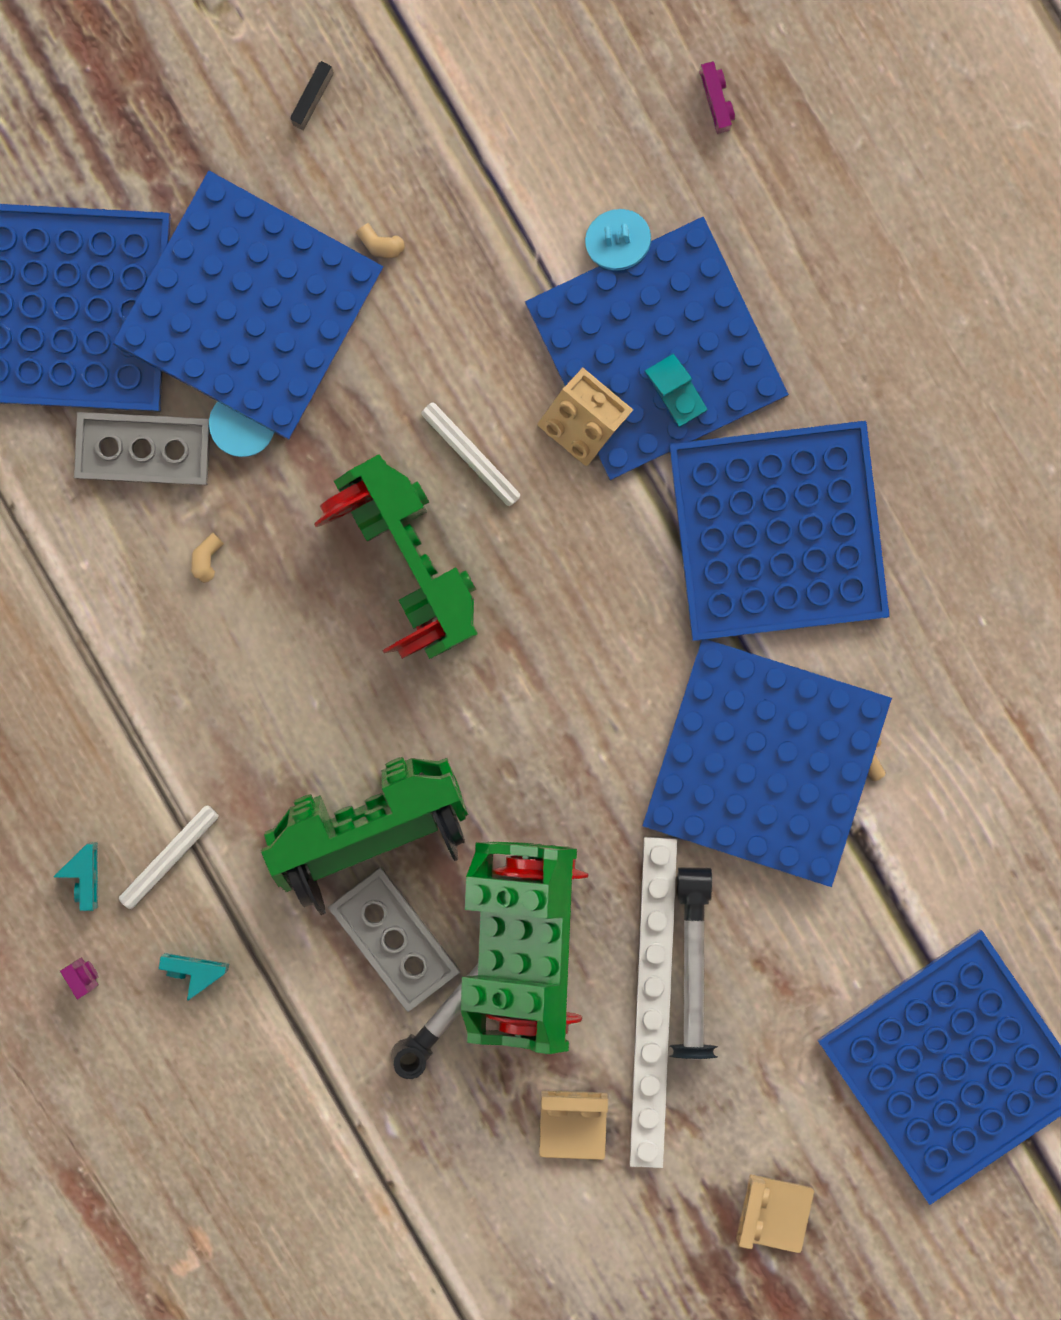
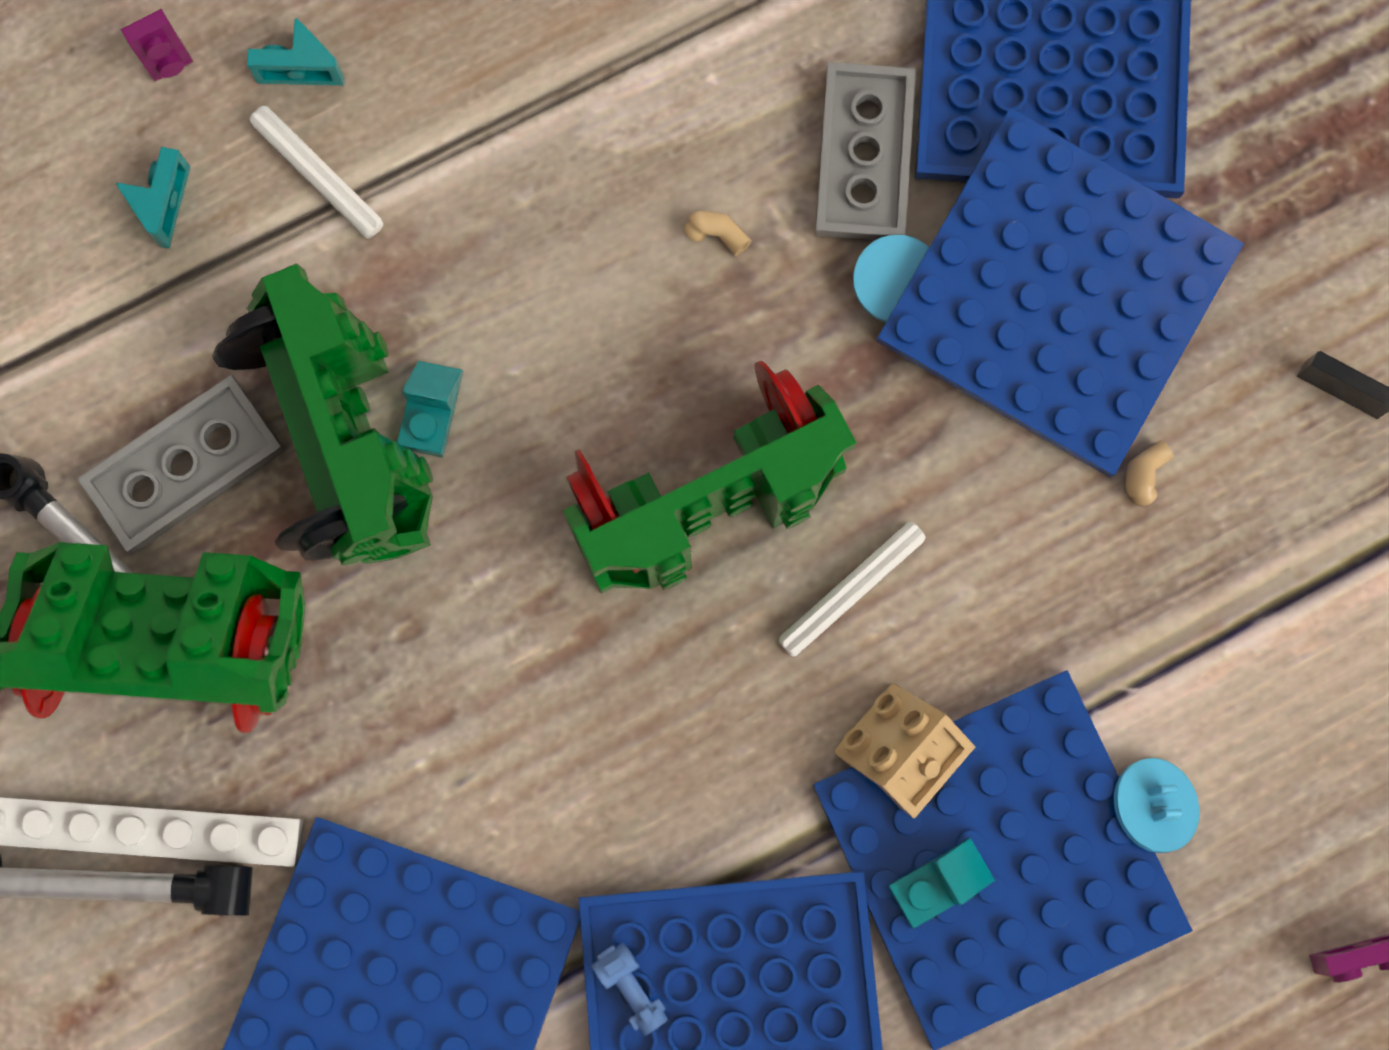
camera: 90 degrees right, 10 degrees down
none -> teal slope [397,361,463,458]
none -> medium blue bar [591,942,668,1037]

